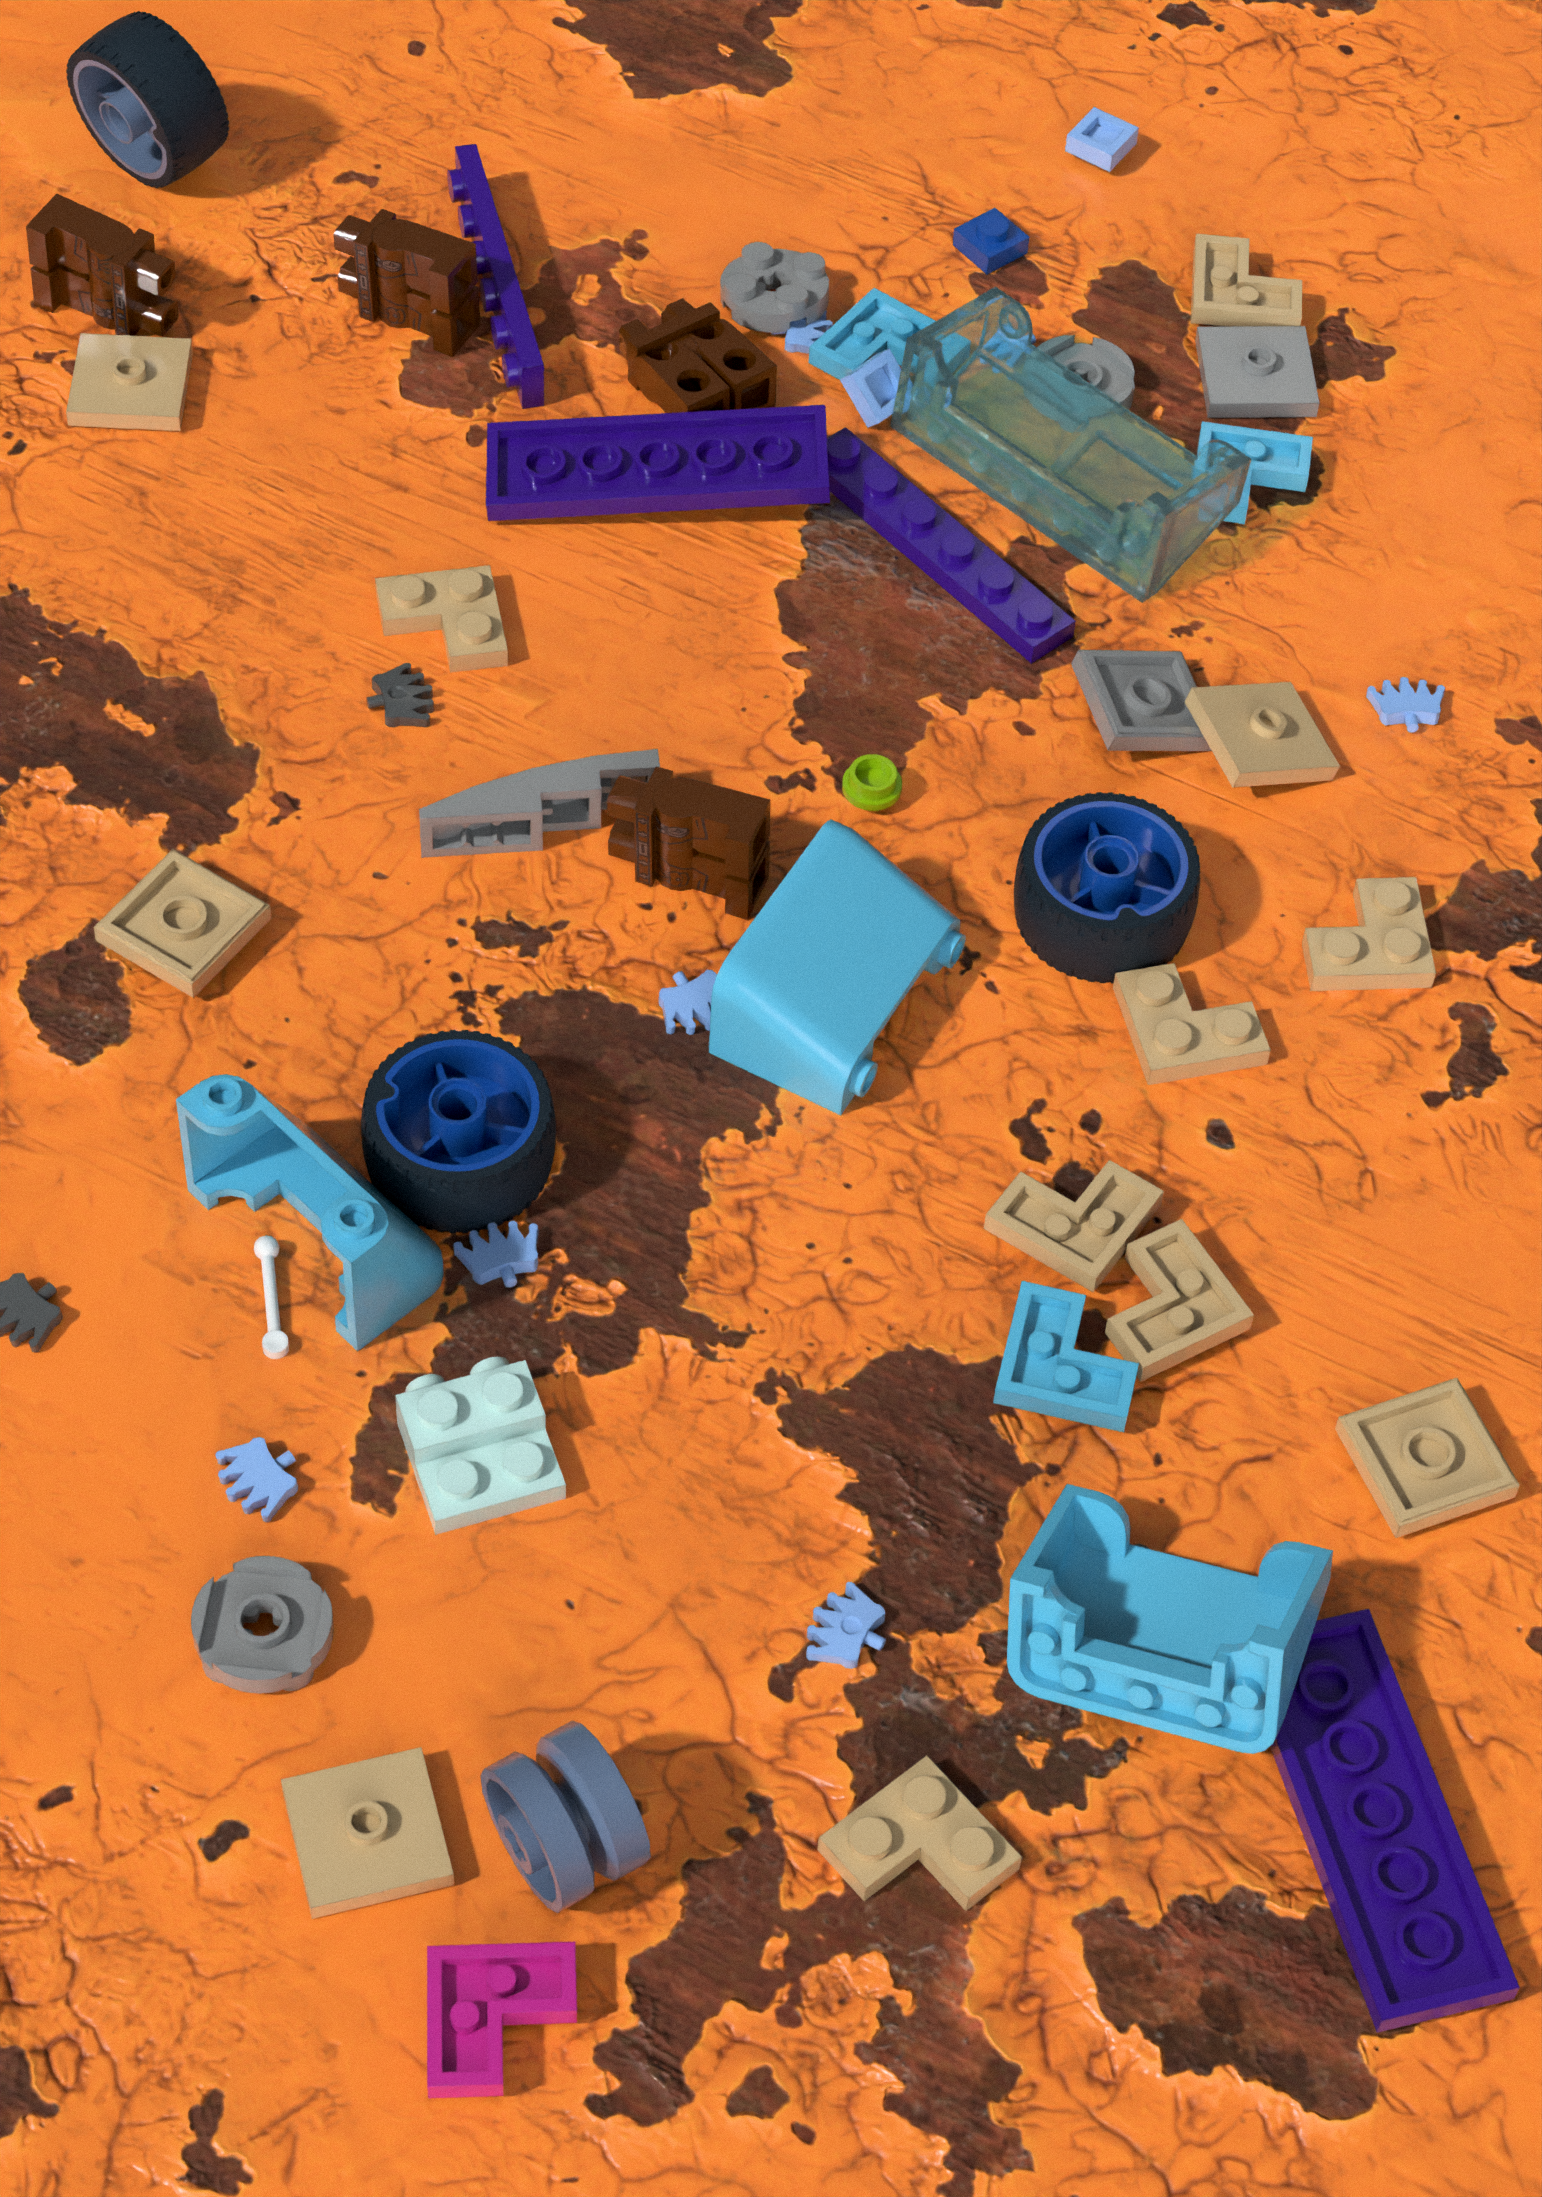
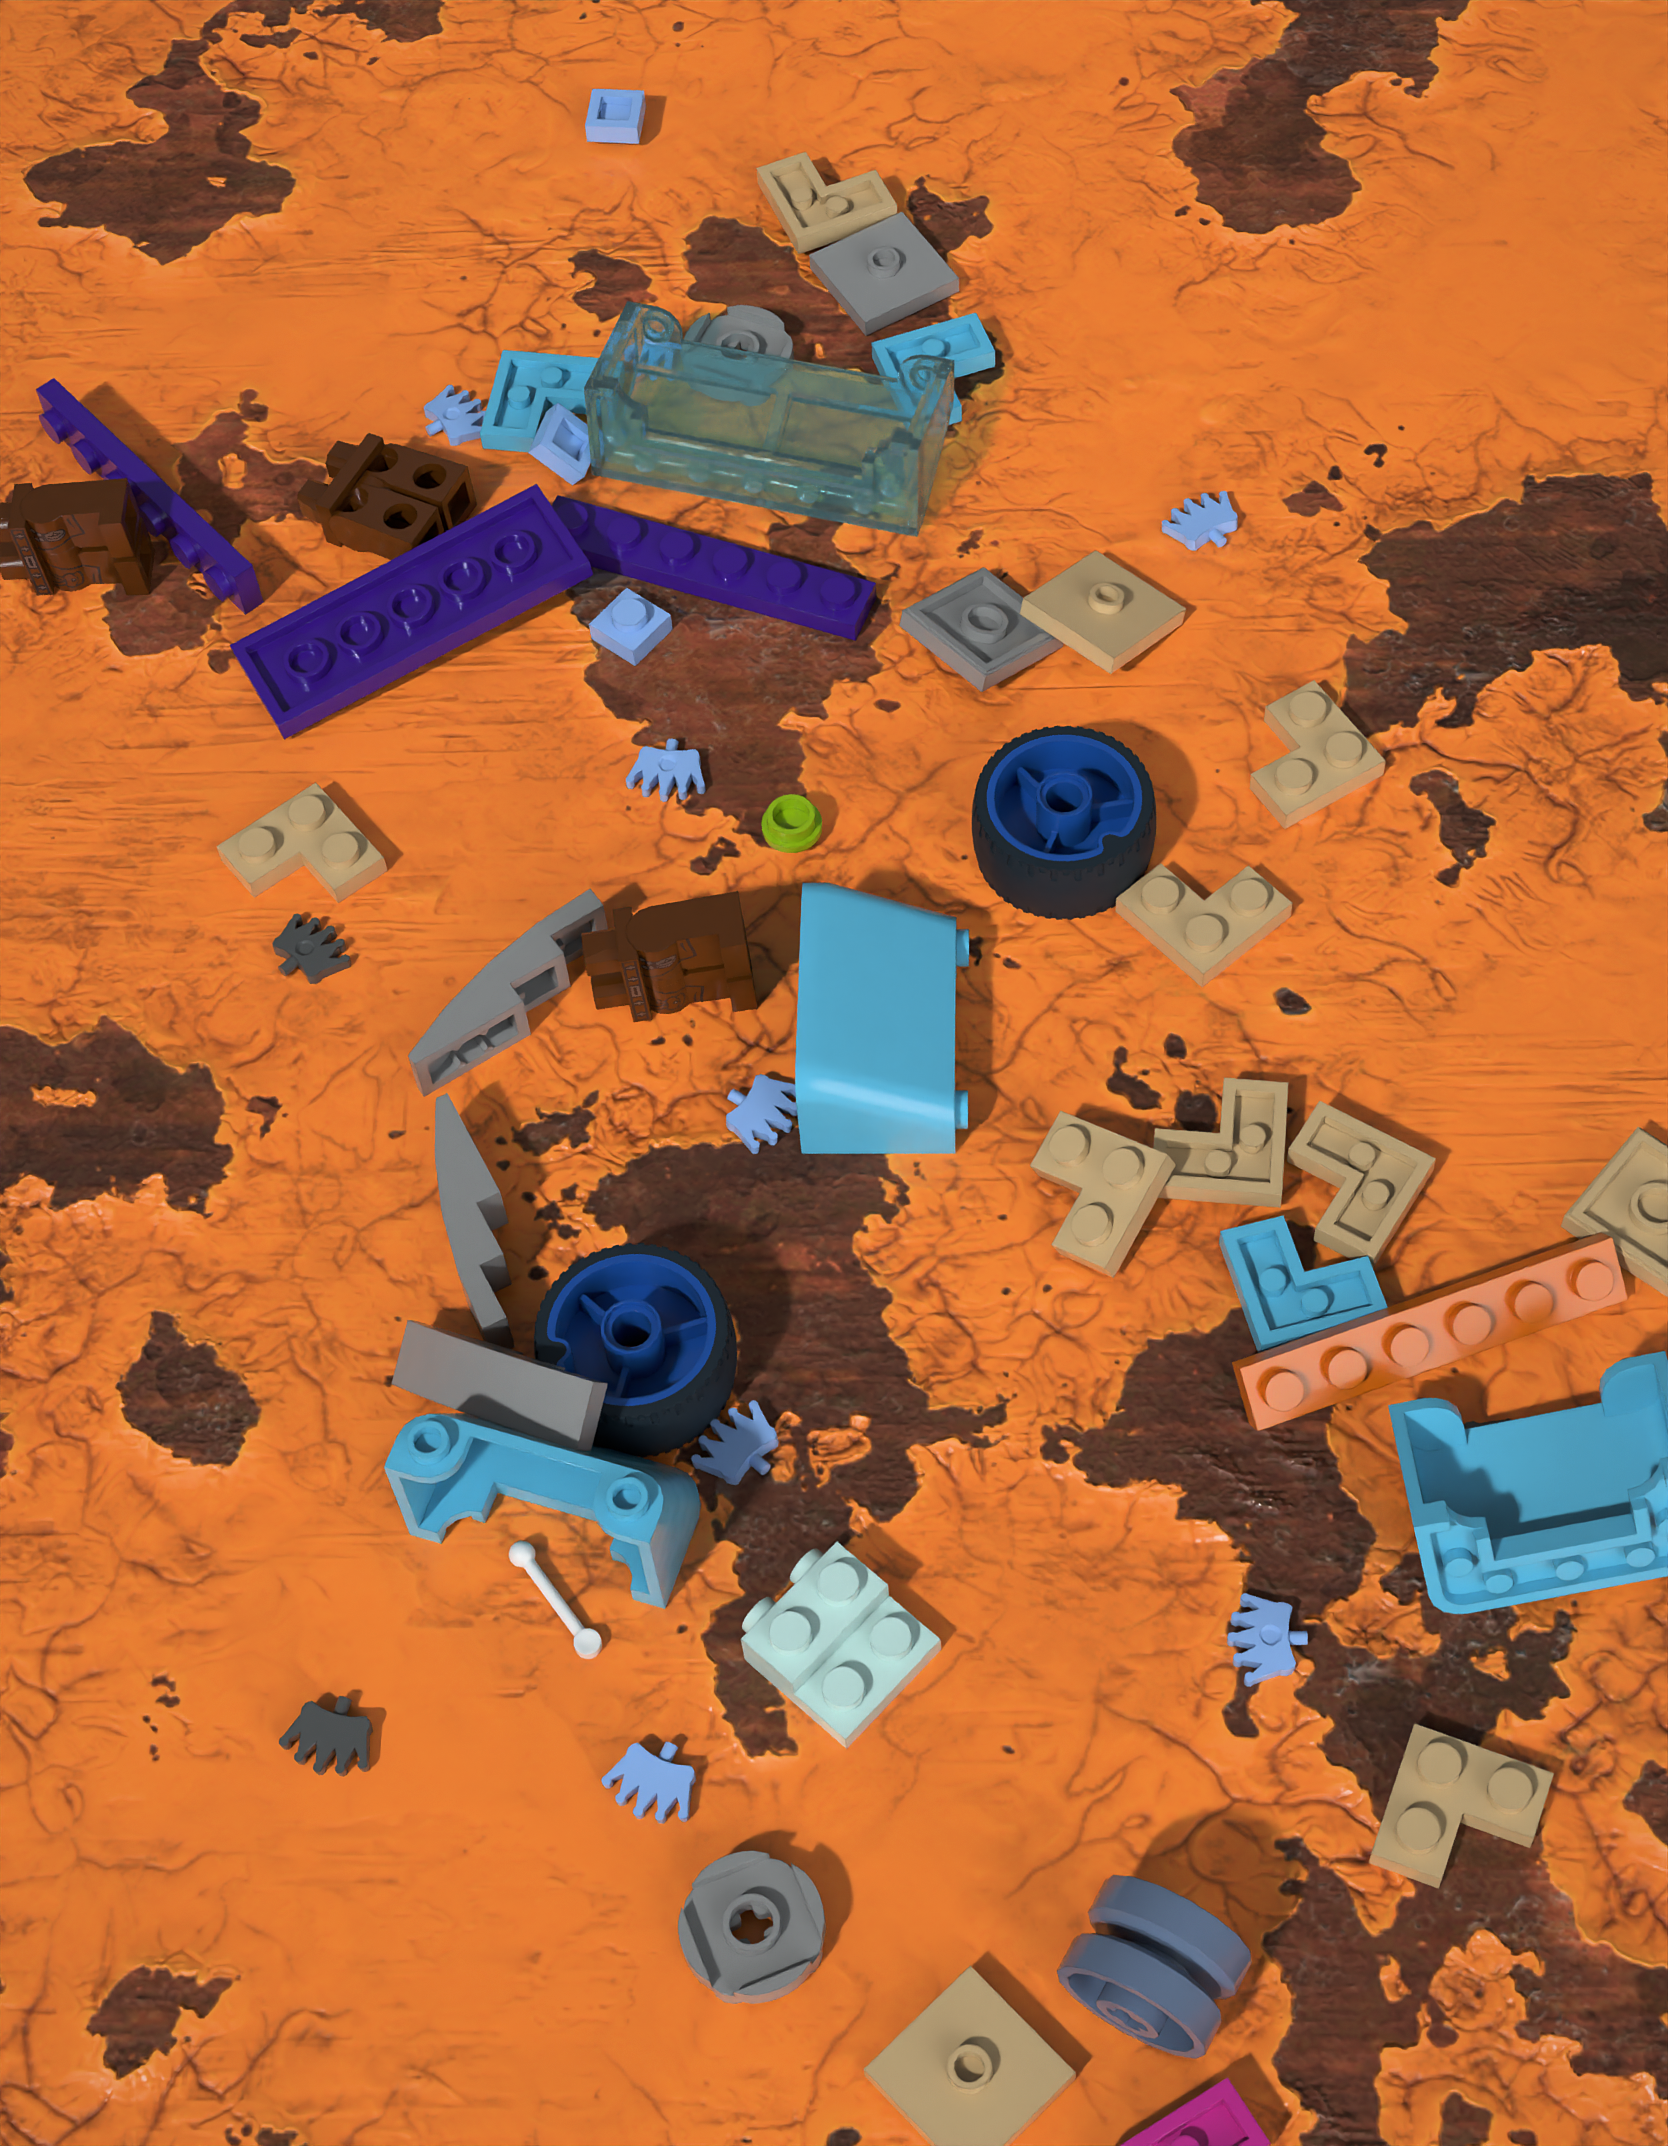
camera: 20 degrees left, 5 degrees up
tan plate [94,849,271,998] -> none
light grey plate [720,242,829,333] -> none
blue plate [953,208,1030,275] -> none
none -> light grey slope [391,1320,608,1451]
none -> light grey slope [435,1093,515,1349]
none -> light blue plate [589,588,673,666]
none -> light blue piece [625,738,706,802]
none -> tan plate [1030,1110,1176,1278]
none -> orange plate [1232,1232,1628,1431]

